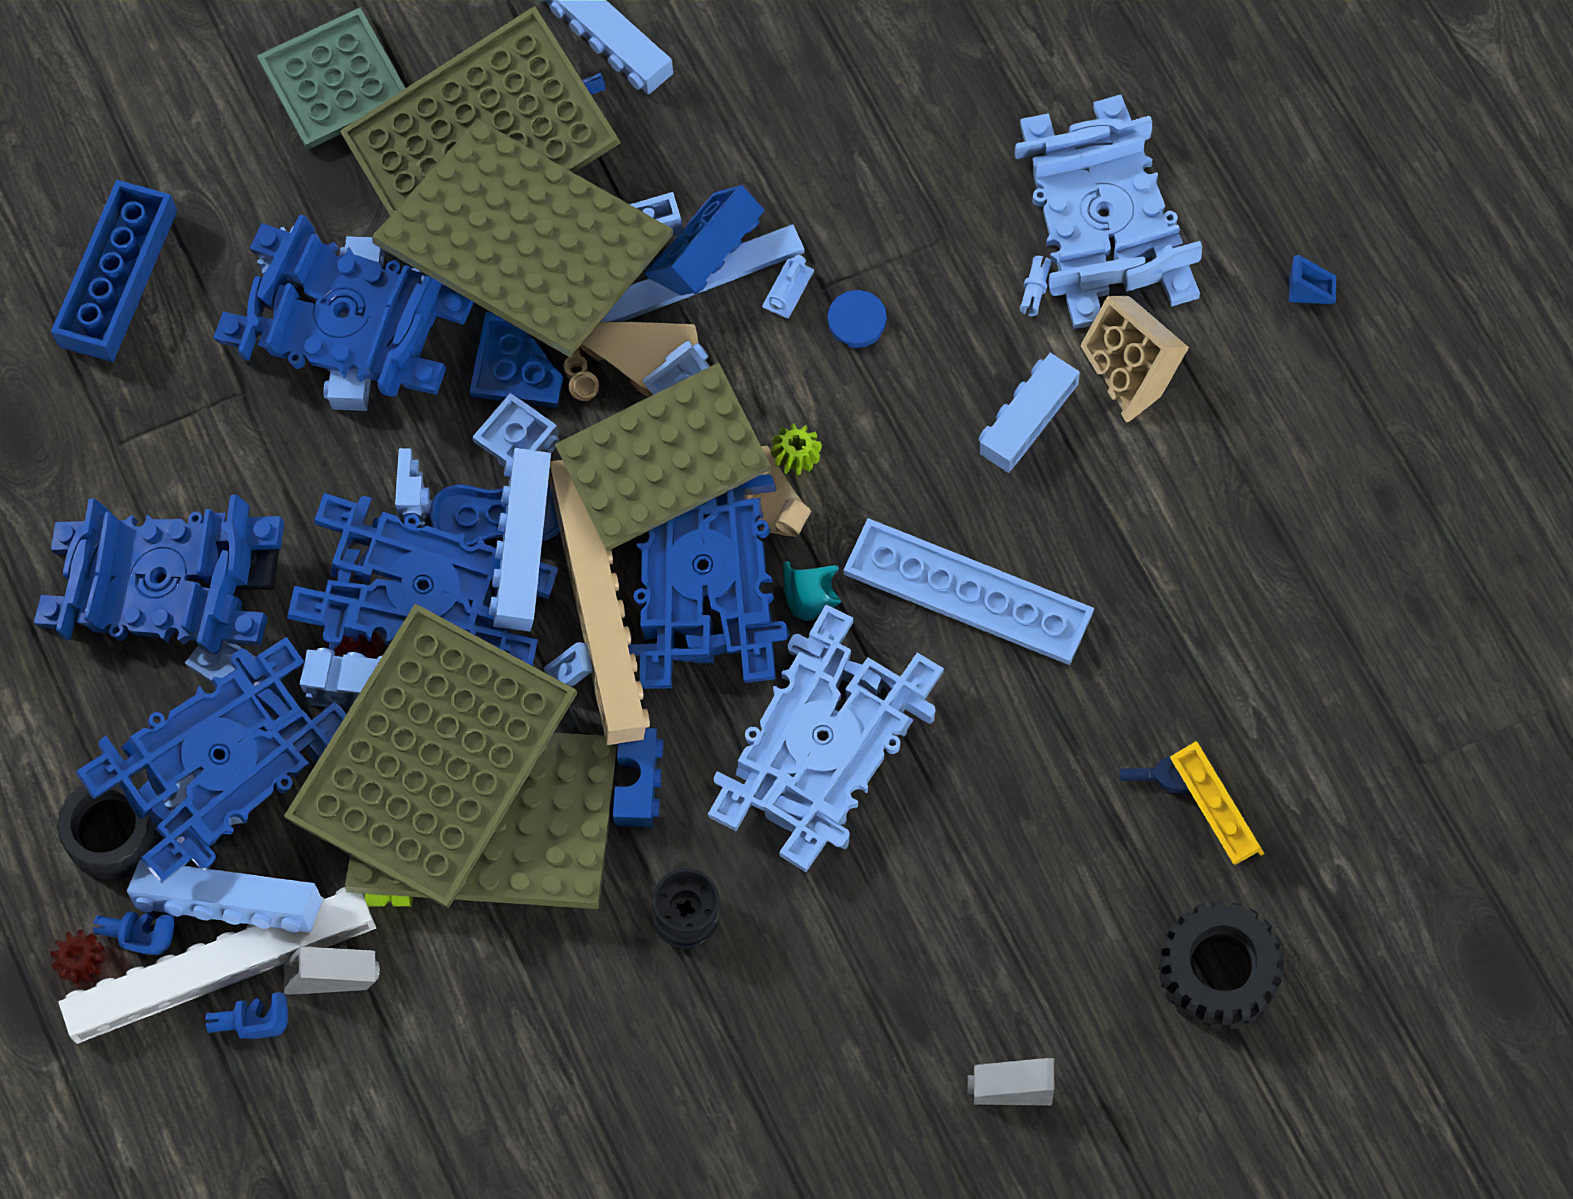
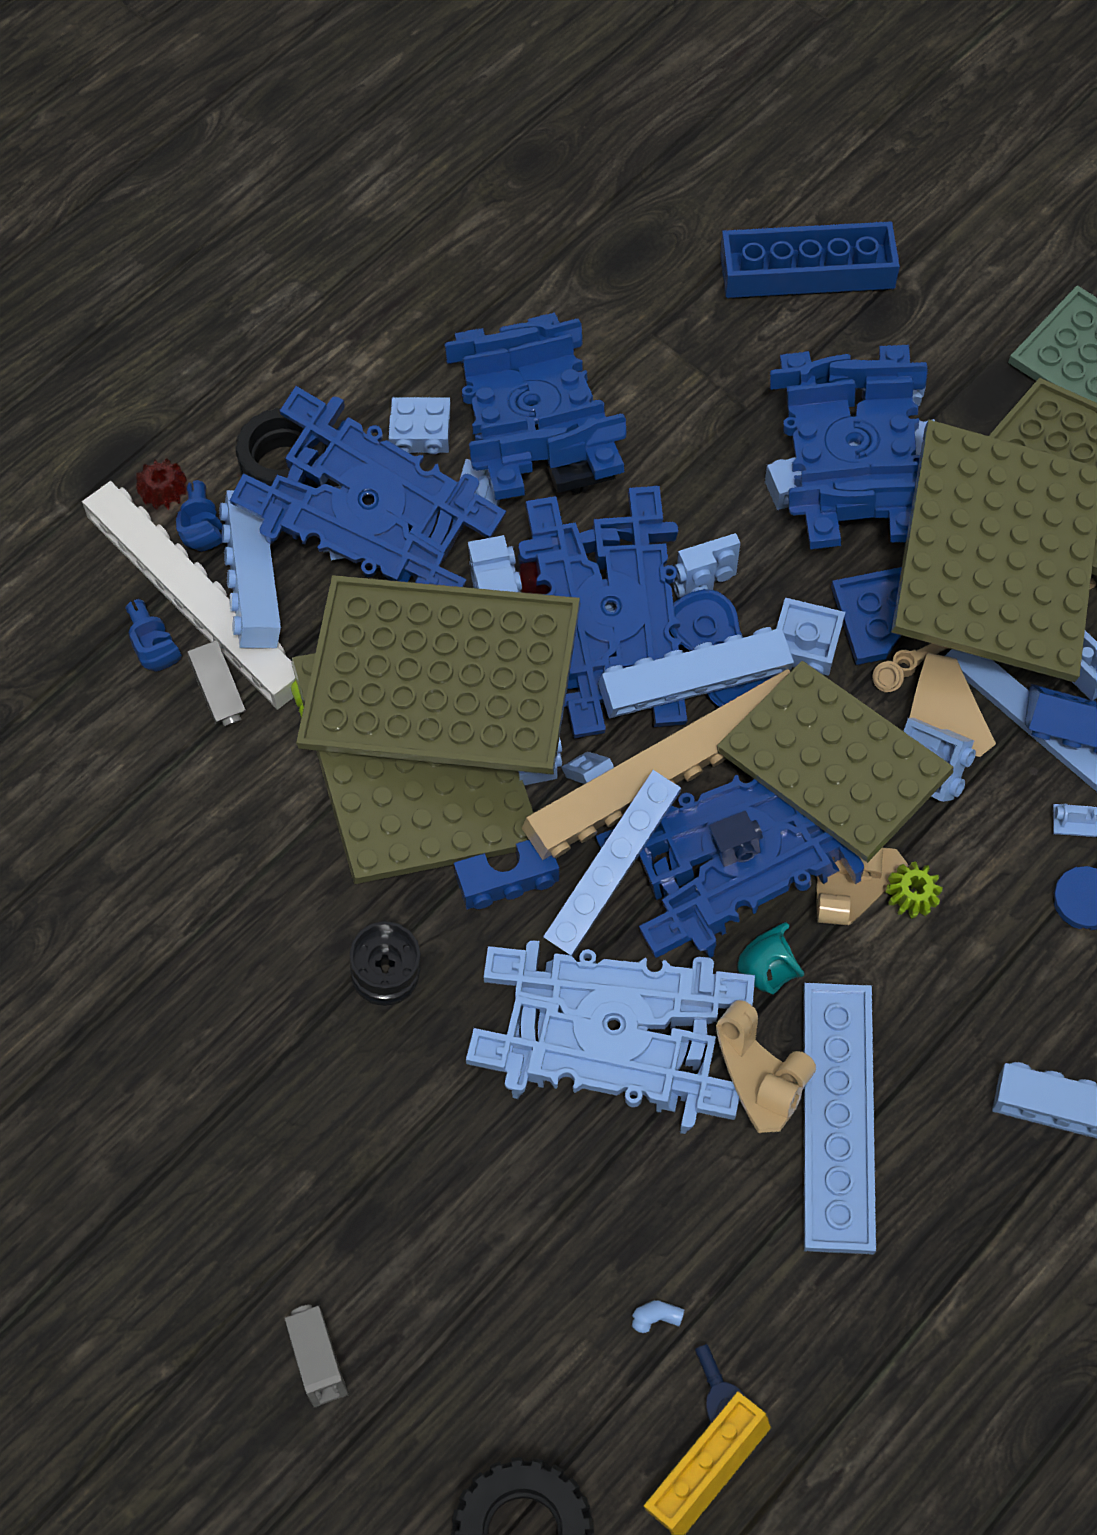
camera: 65 degrees right, 5 degrees down
none -> light blue plate [389,397,451,454]
none -> light blue brick [543,770,681,956]
none -> light blue arm [632,1300,685,1333]
none -> dark blue brick [709,810,763,867]
none -> tan panel [716,1000,816,1133]

